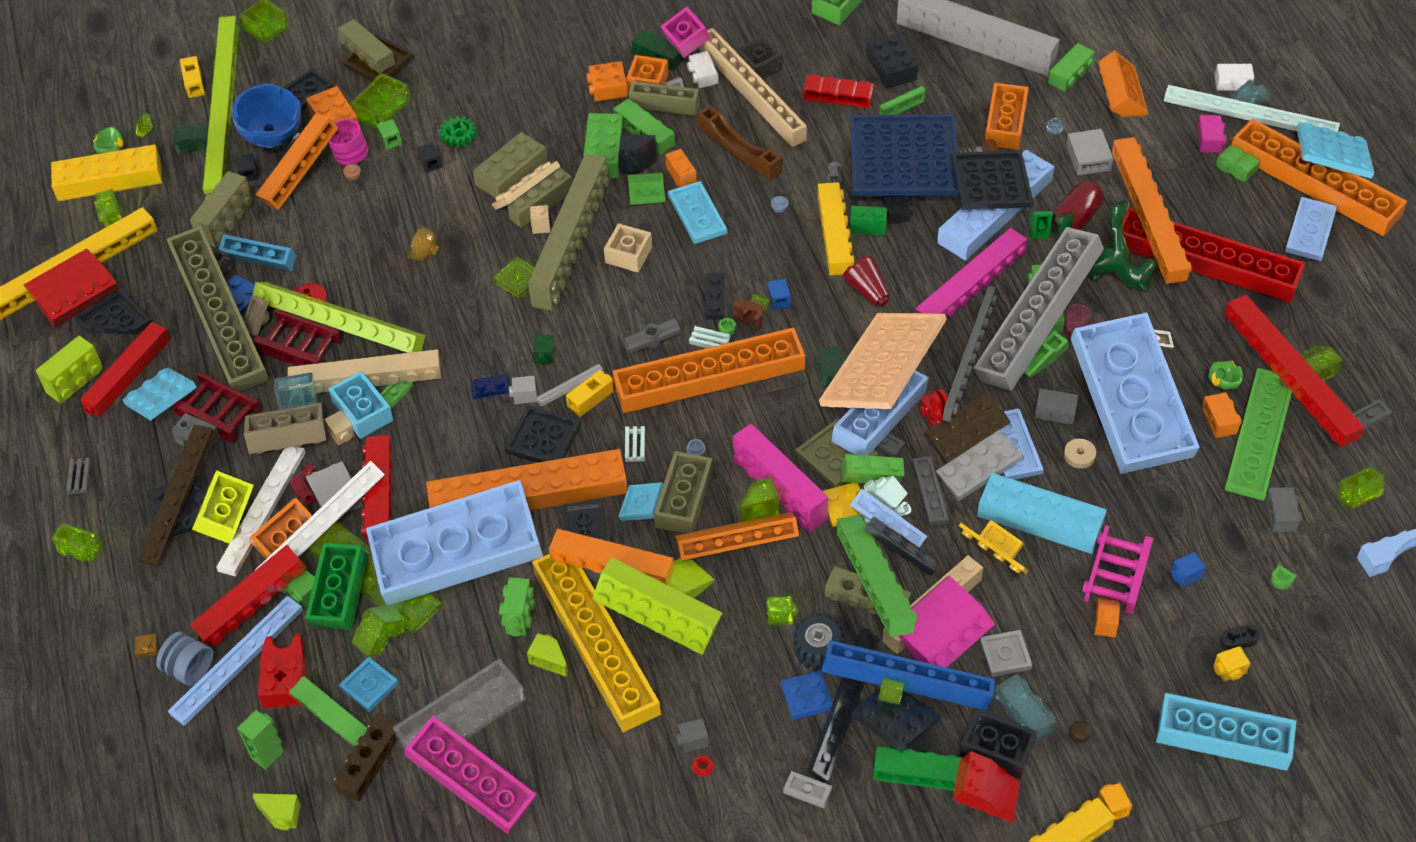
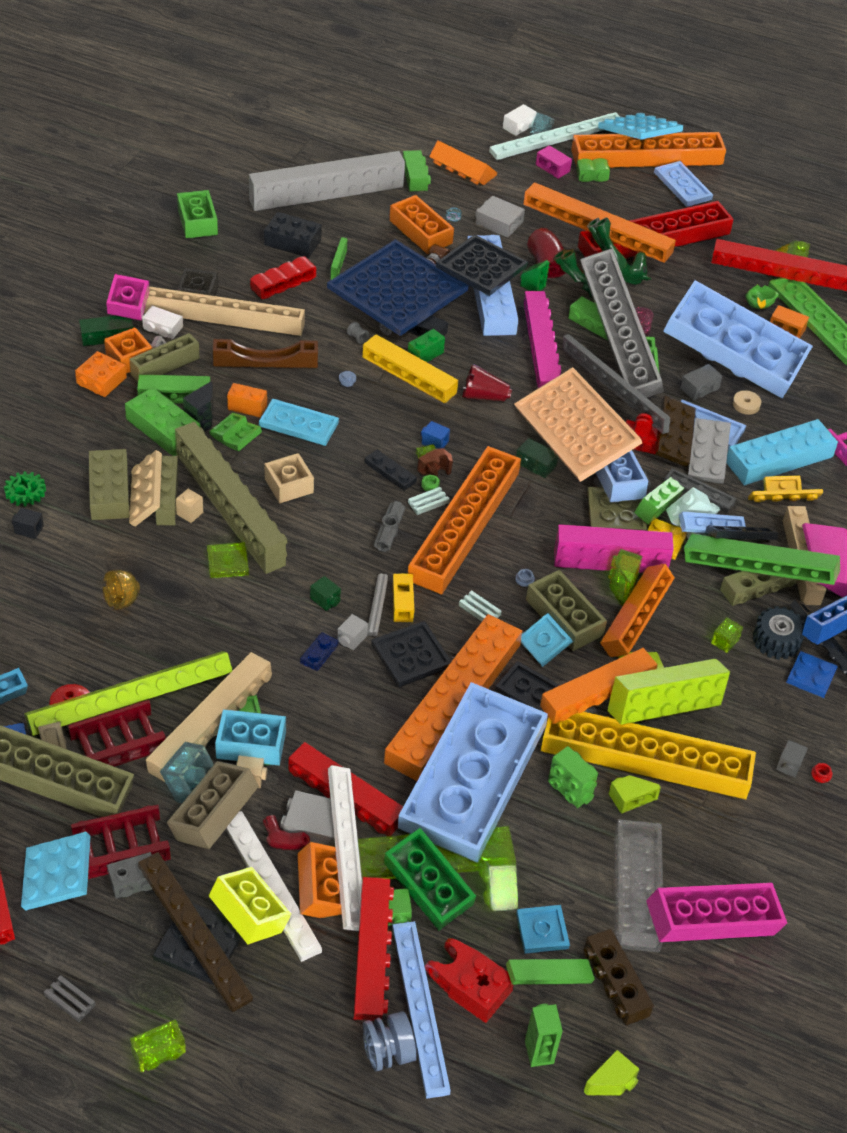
camera: 55 degrees left, 5 degrees down
pearl gold plate [135,633,158,659] -> none

